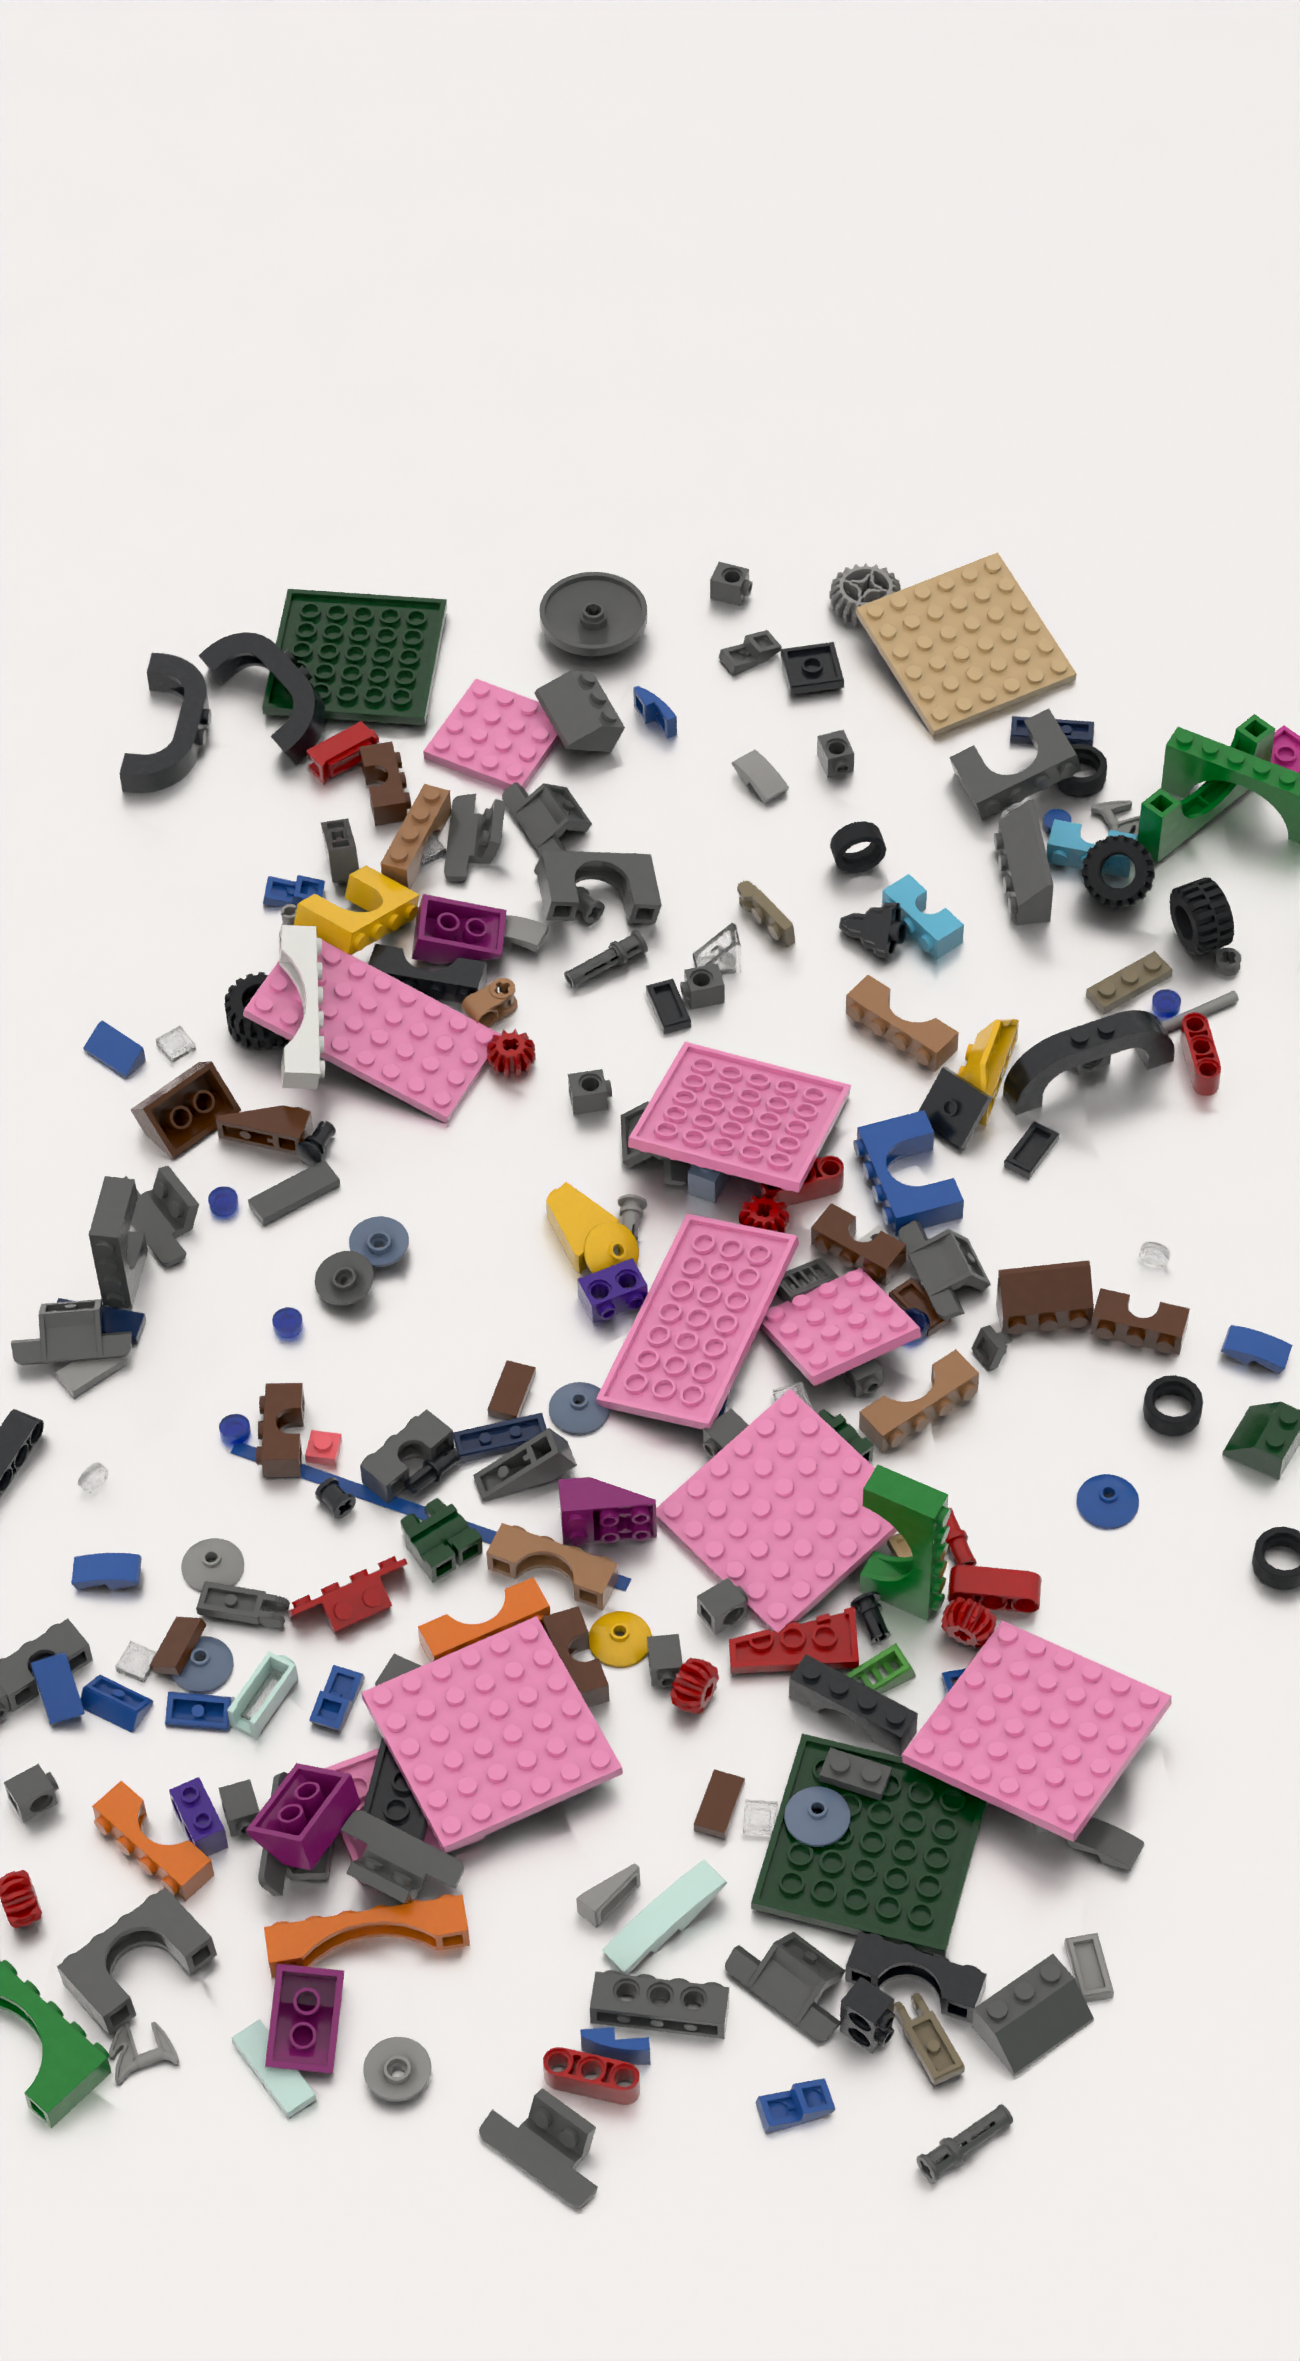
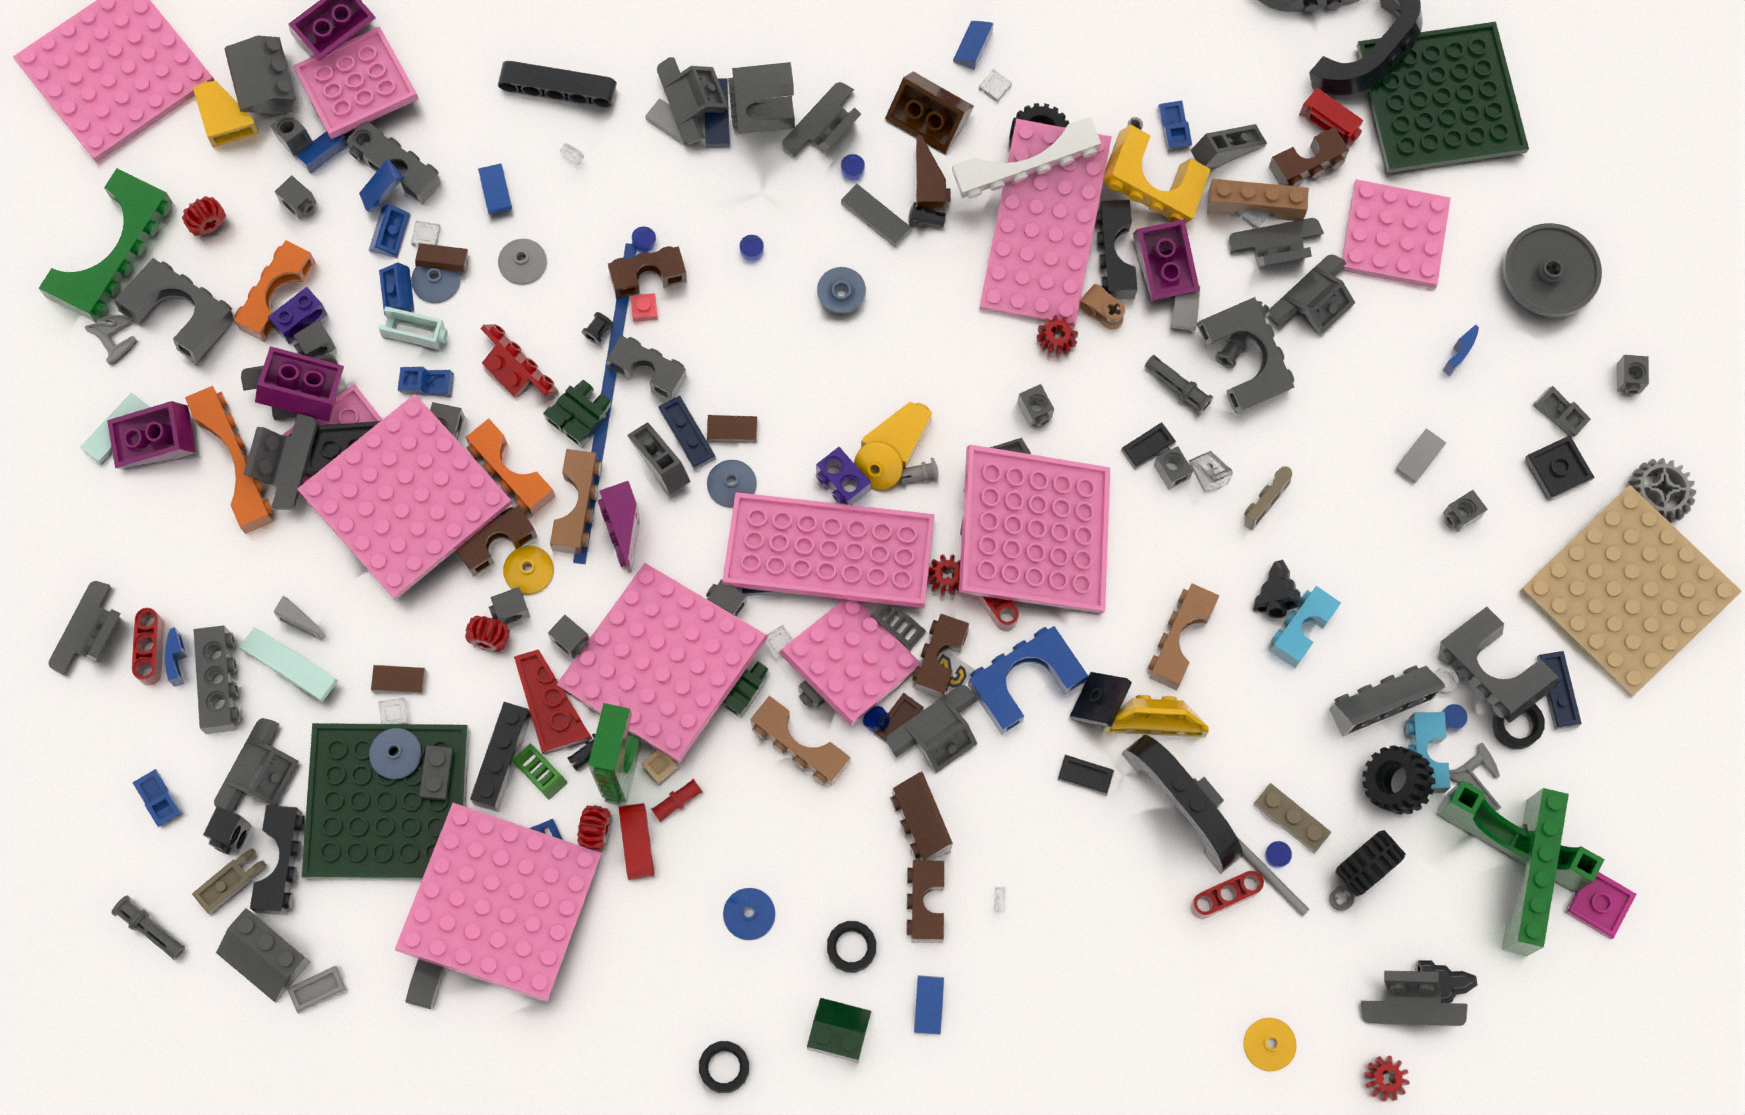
camera: 70 degrees right, 20 degrees up
dark grey hinge [196,1581,290,1629] -> none
dark grey dish [315,1251,374,1306] -> none
light grey dish [363,2037,432,2101] -> none
black axle [404,1446,461,1494] -> none
dark grey slope [534,671,625,752] -> none
black tyre [830,821,887,873] -> none
dark grey tile [971,1325,1012,1370] -> none

